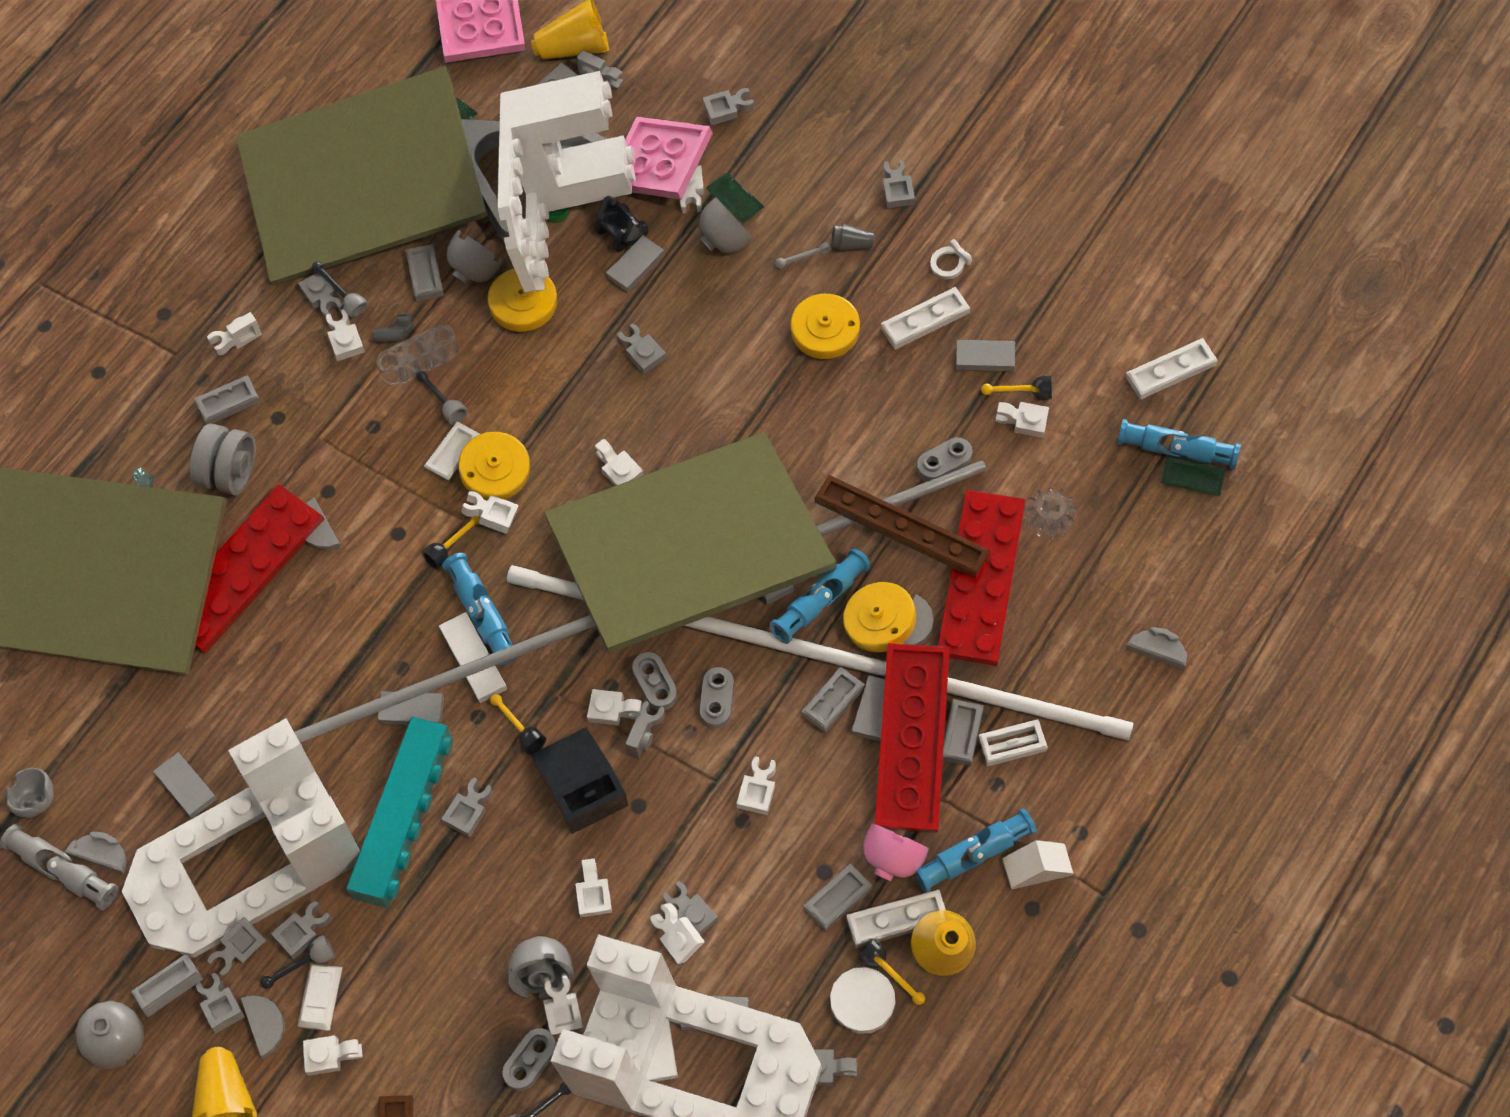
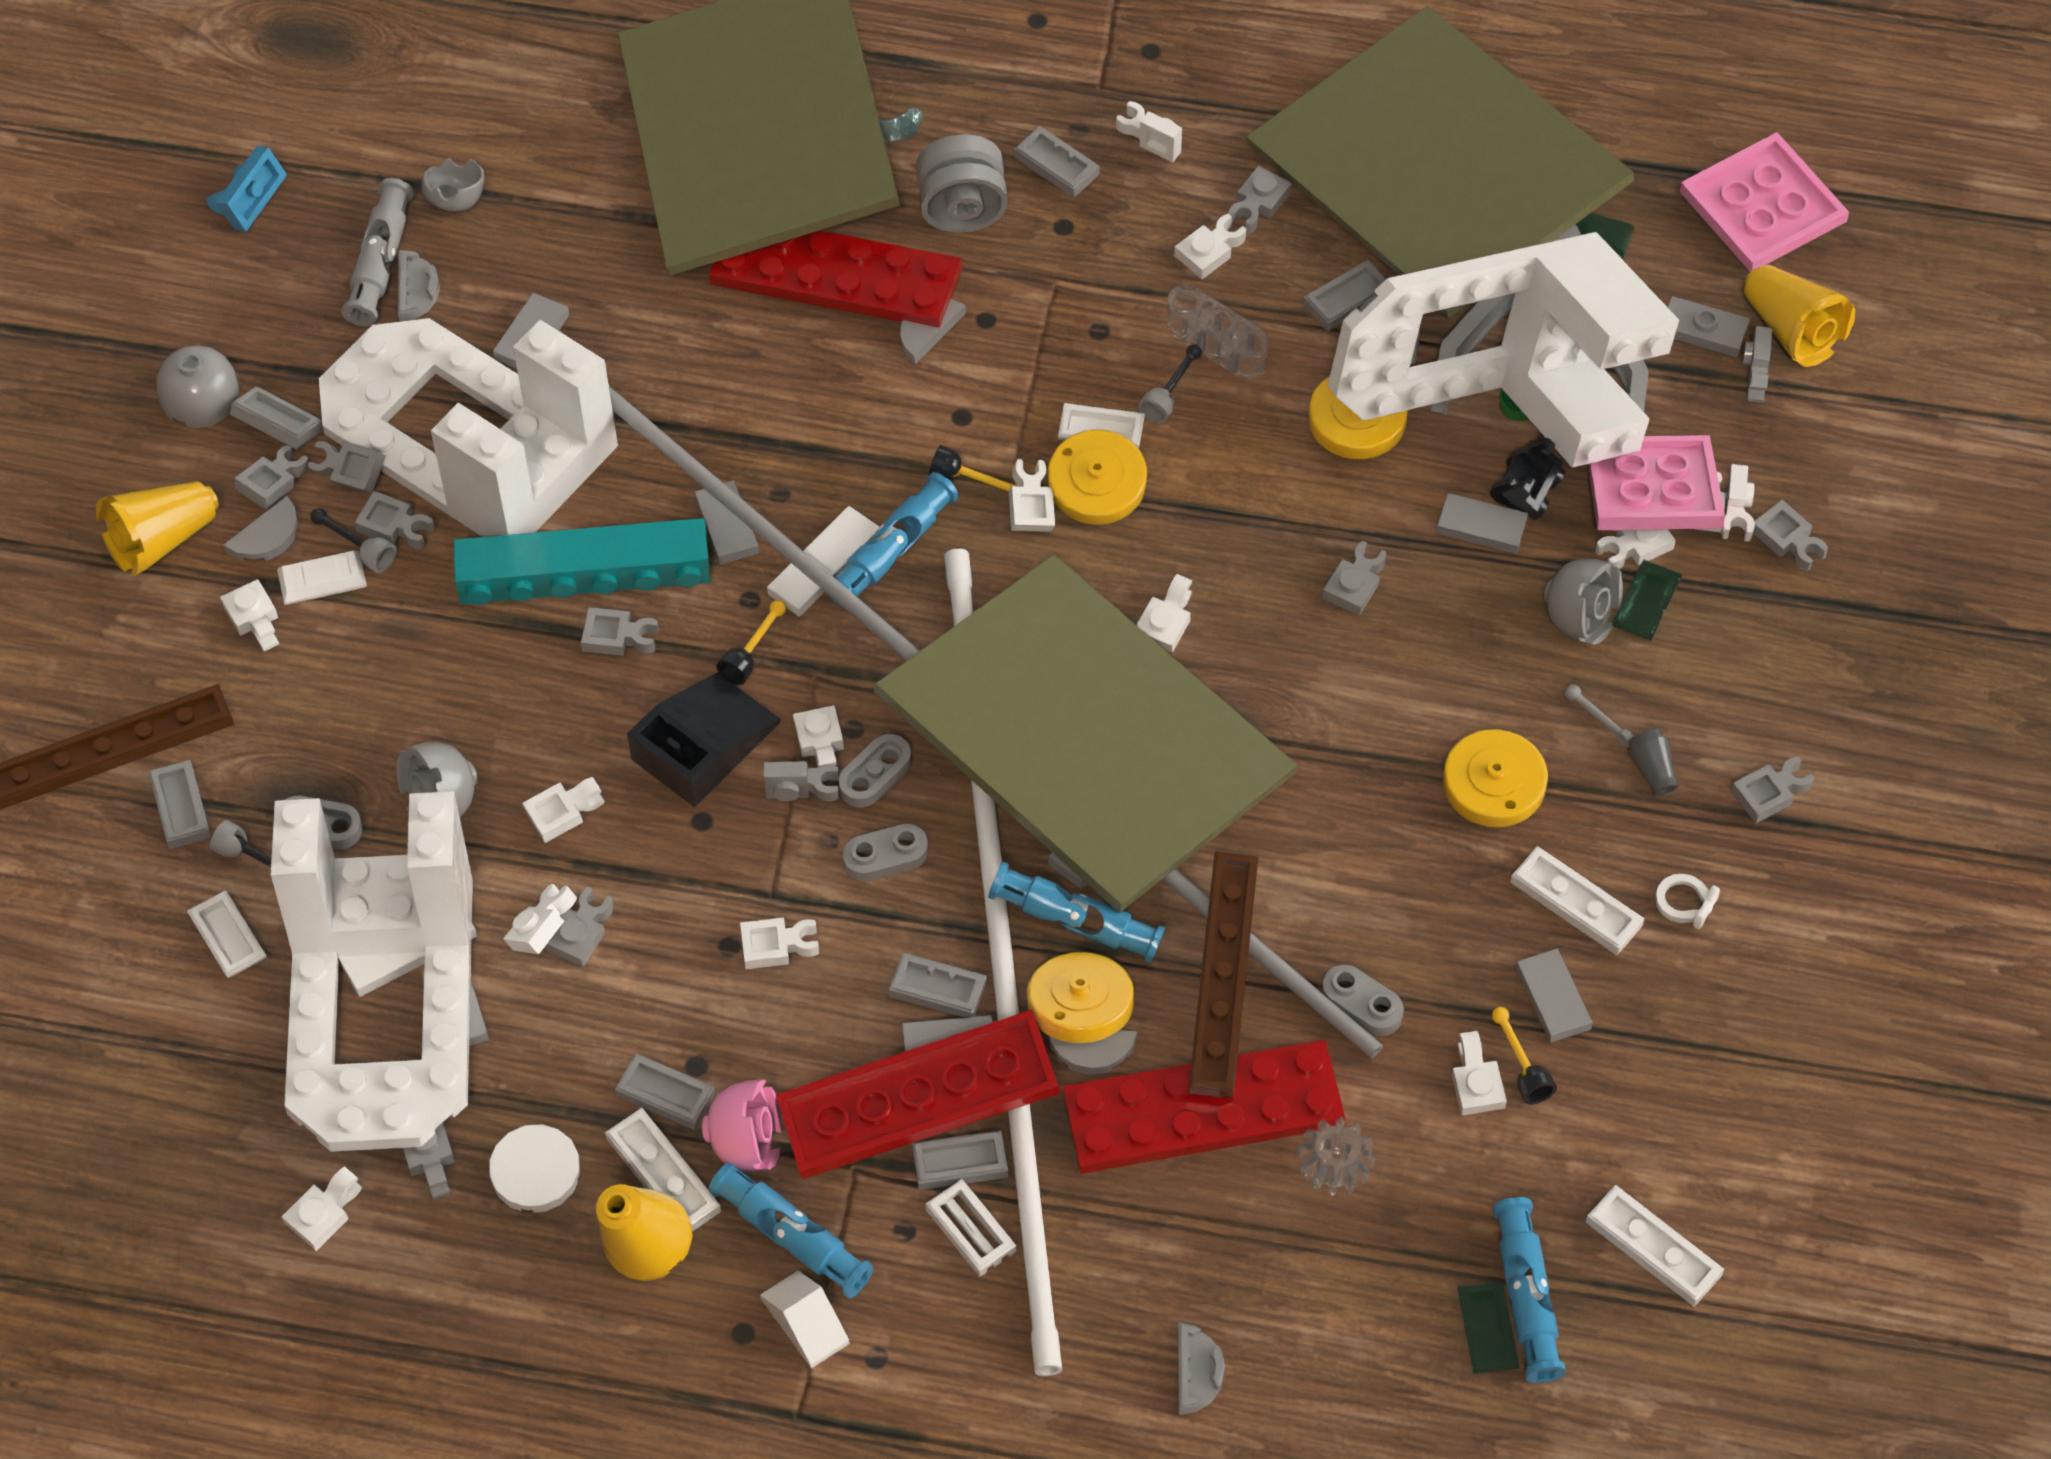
camera: 65 degrees right, 5 degrees down
hinge [312,261,368,318] -> none
dark grey arm [374,313,414,343] -> none
white plate [543,973,583,1035] -> none
hinge [858,939,925,1005] -> none
none -> white plate [1721,464,1755,542]

